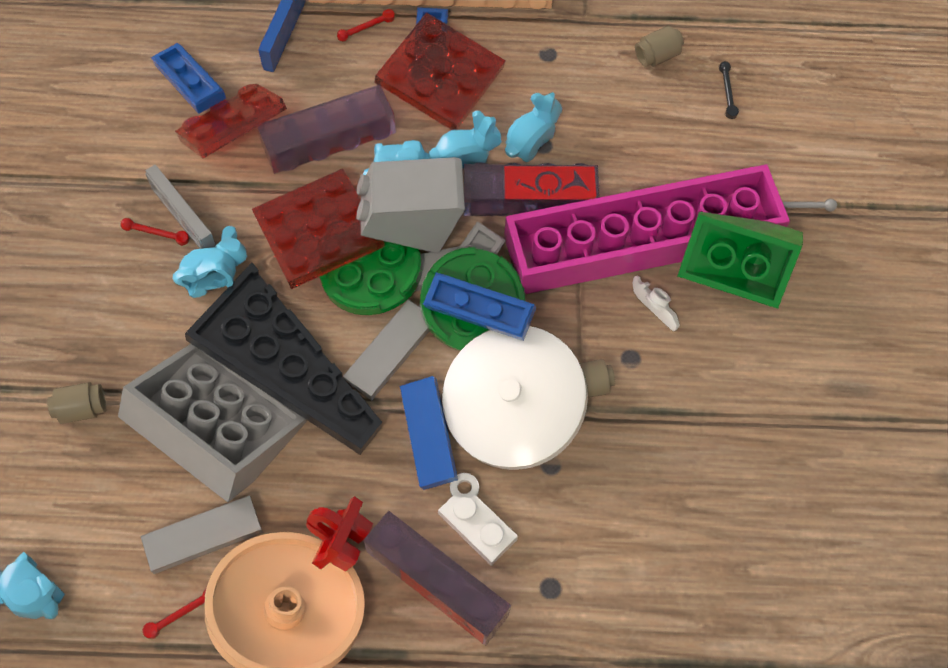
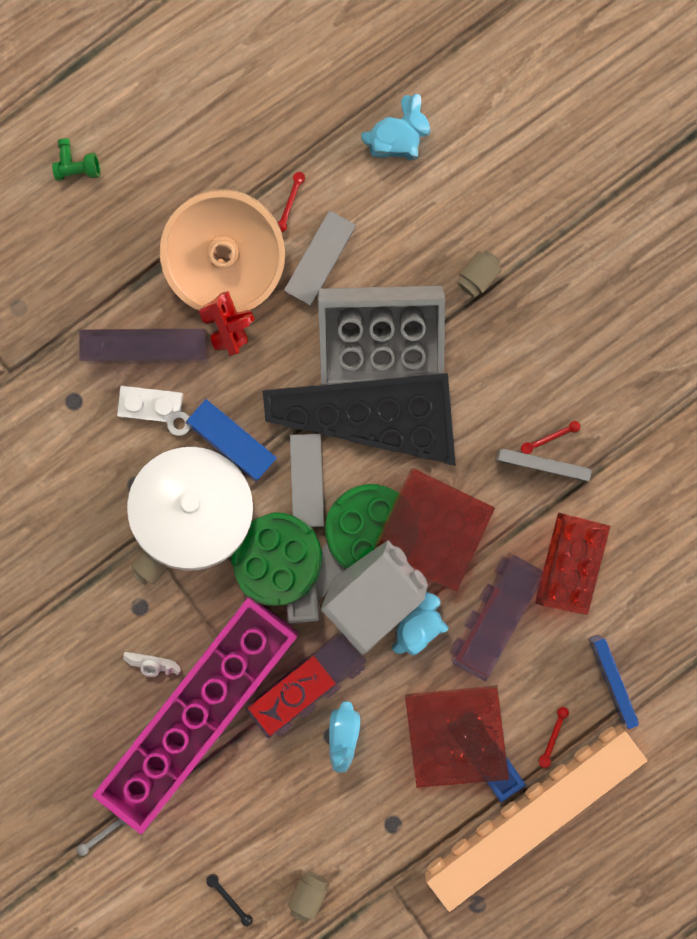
camera: 145 degrees right, 25 degrees up
blue tile [151,43,226,114] -> none
medium azure animal [172,226,247,298] -> none
blue tile [423,272,536,341] -> none
medium azure animal [429,111,501,169] -> none
green slope [677,212,803,309] -> none

